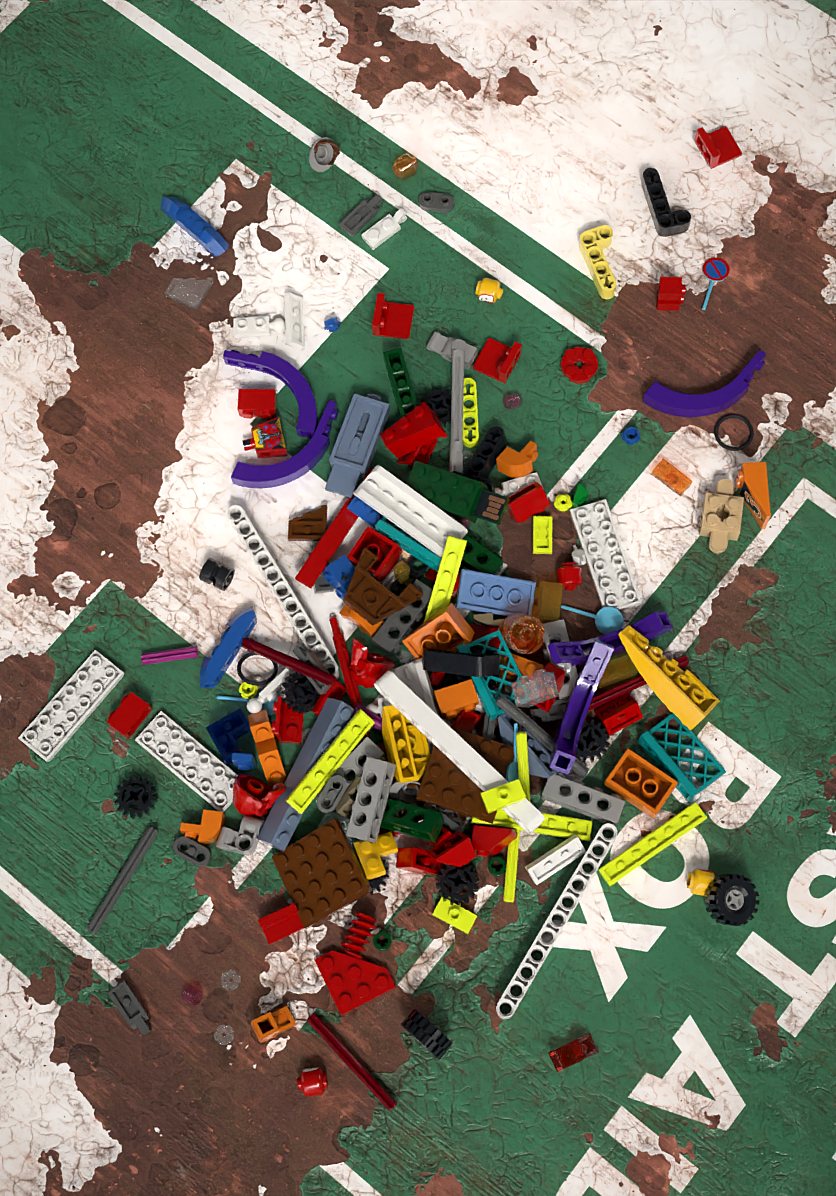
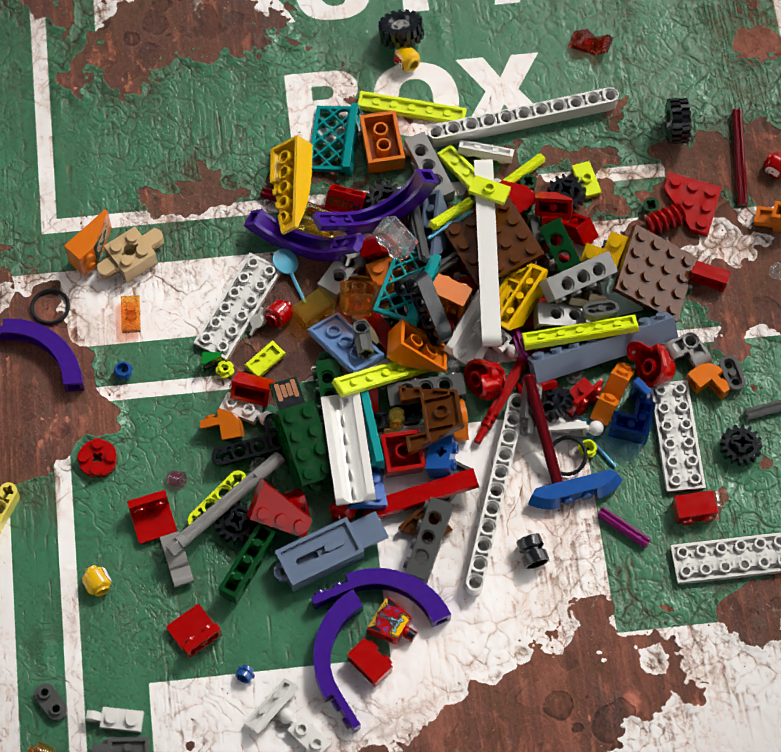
camera: 145 degrees left, 5 degrees down
none -> dark grey piece [353,320,374,360]
none -> dark grey brick [403,497,454,581]

